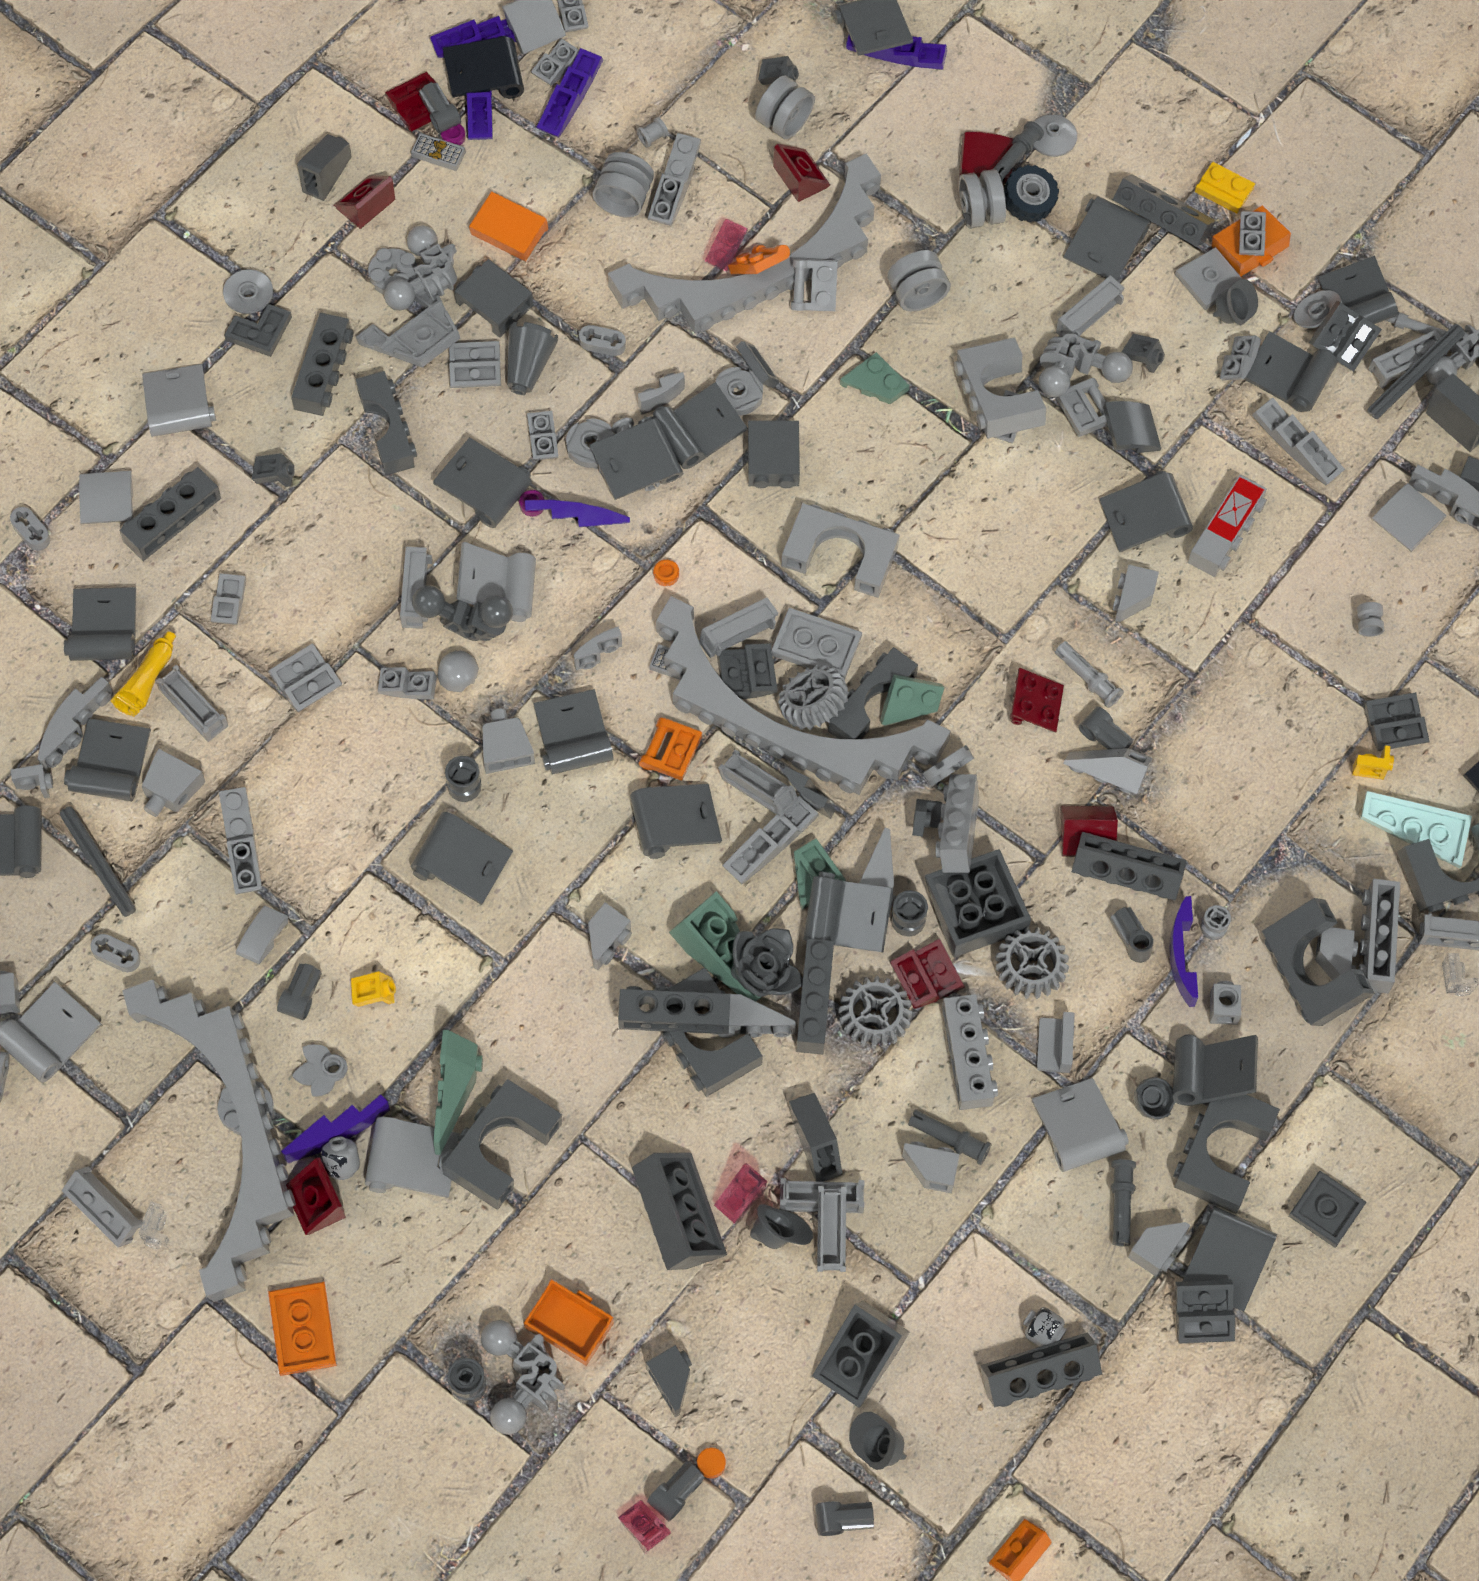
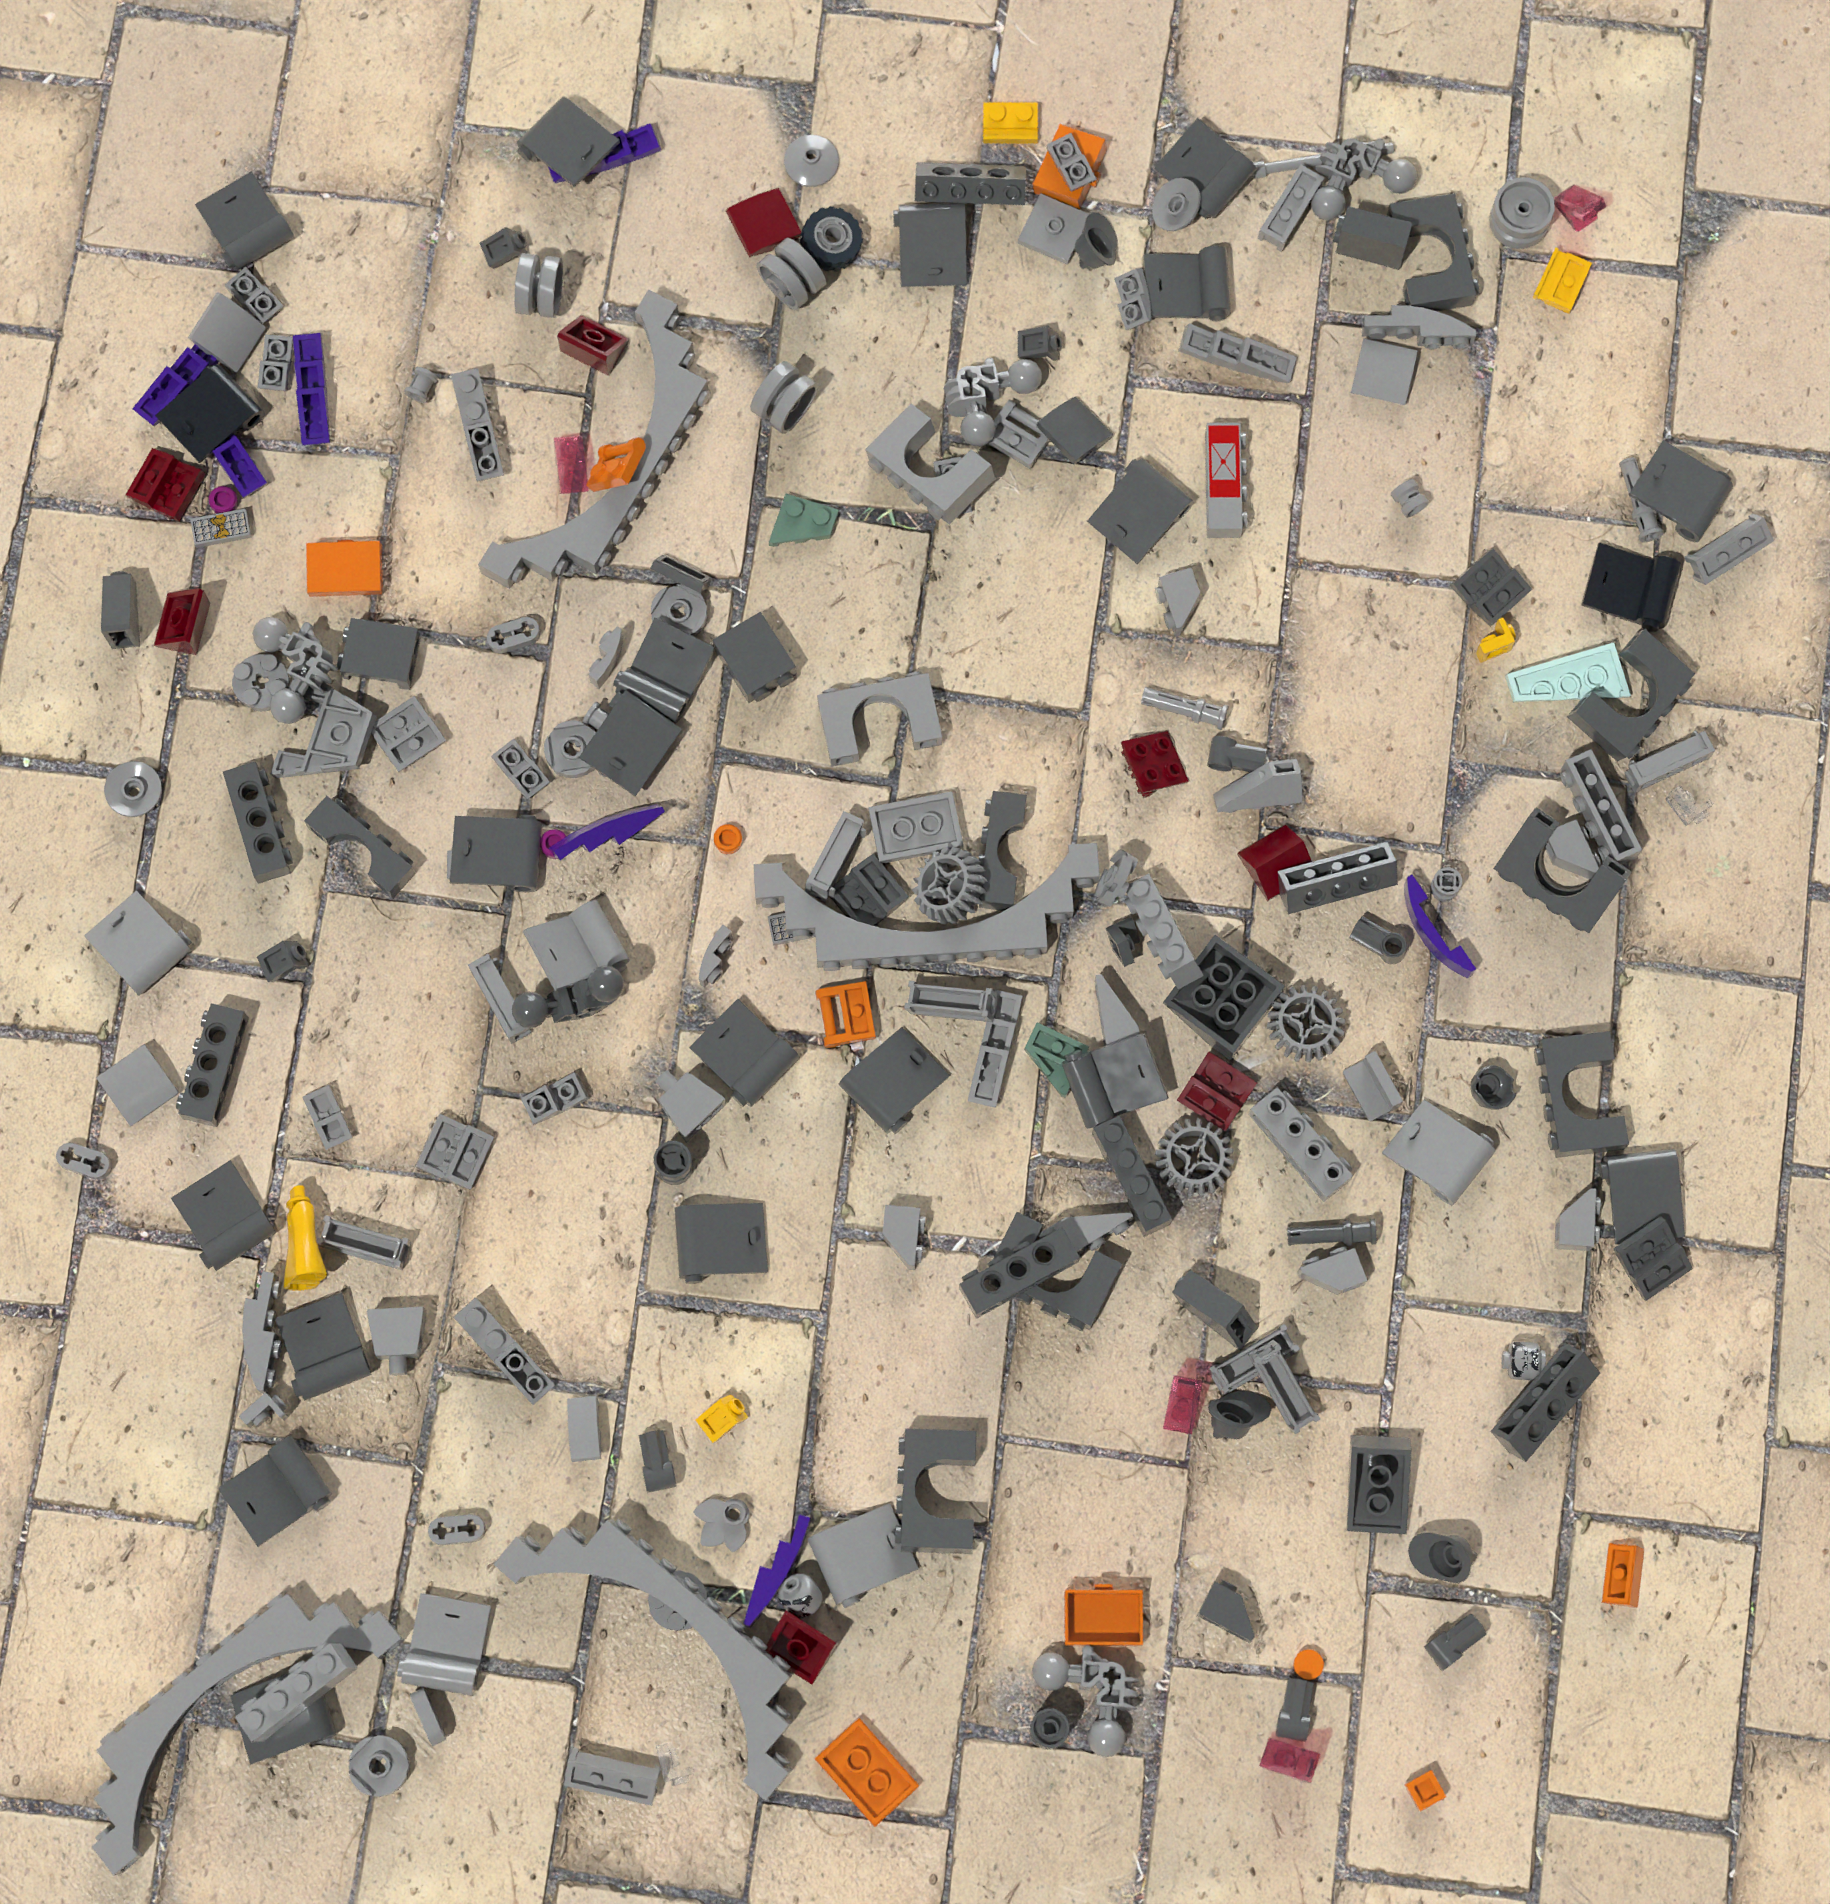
camera: 30 degrees left, 10 degrees up
dark grey axle [60,806,136,917] -> none
dark grey plate [224,304,292,357] -> none
dark grey piece [419,82,461,134] -> none
sand green wedge [434,1030,483,1155] -> none
light grey hair [437,650,479,692] -> none
dark grey cone [507,322,558,395] -> none
light grey wheel [593,152,654,217] -> none
dark grey slope [632,1153,727,1270] -> none
sand green wedge [669,891,761,1002] -> none
dark grey brick [731,928,803,997] -> none
dark grey slope [784,767,835,819] -> none
light grey plate [791,259,838,312] -> none
sand green wing [879,675,945,725] -> none
dark grey wheel [891,890,928,937] -> none
dark grey pin [993,121,1044,181] -> none
light grey container [1056,275,1124,337] -> none
dark grey pin [1111,1159,1136,1246] -> none
dark grey door [1173,1034,1258,1106] -> none
light grey brick [1210,981,1241,1025] -> none
dark grey plate [1289,1170,1367,1248] -> none
dark grey slope [1309,301,1382,372] -> none
dark grey axle [1367,324,1465,419] -> none

